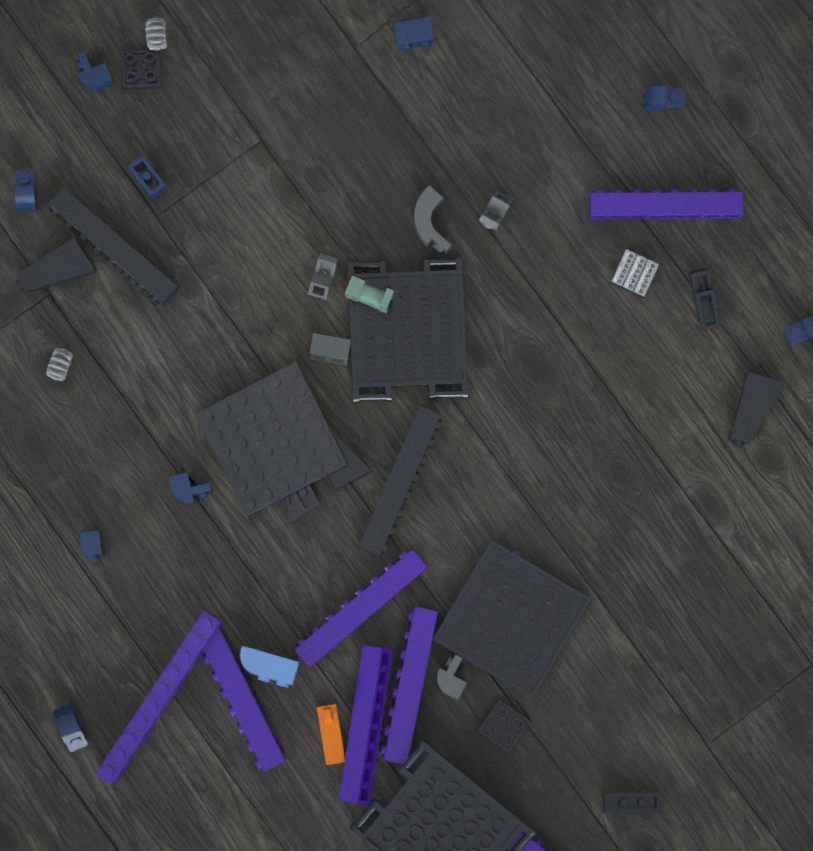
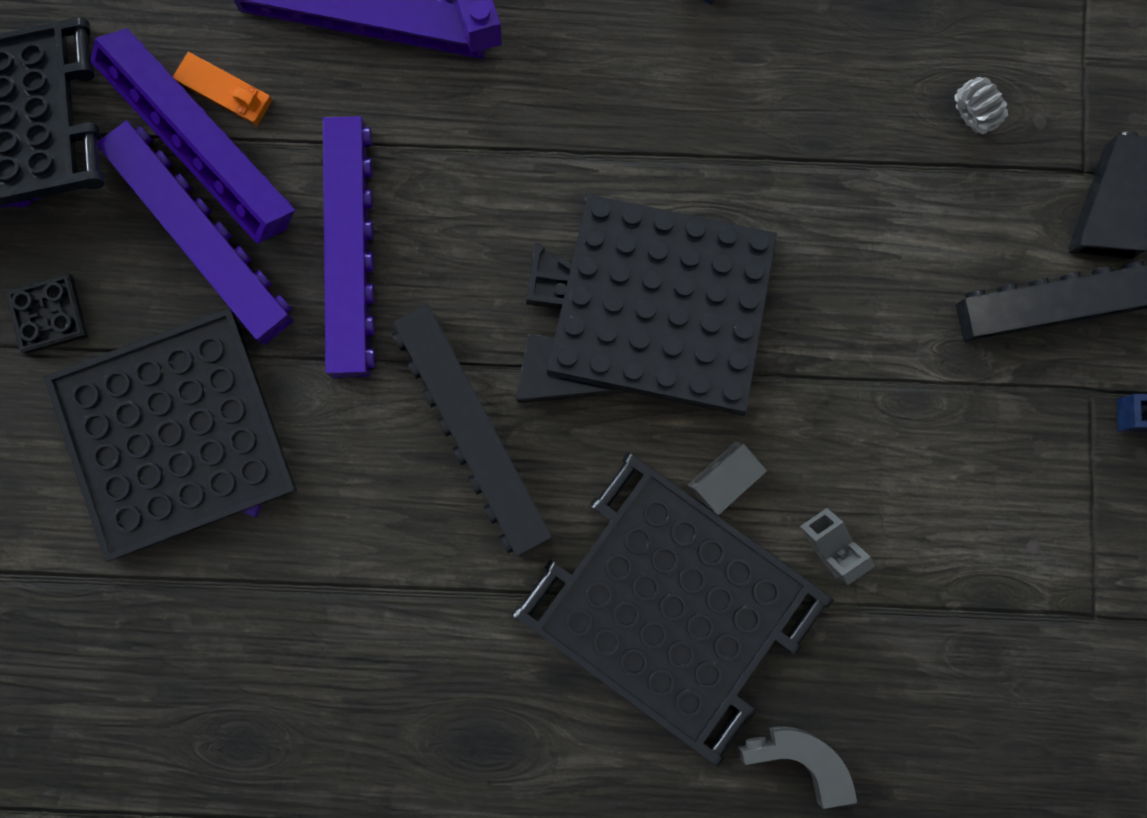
camera: 140 degrees right, 0 degrees up
dark blue brick [169,472,212,505] -> none
medium blue brick [240,646,299,688] -> none
sand green piece [345,276,394,313] -> none
dark grey brick [437,655,467,700] -> none

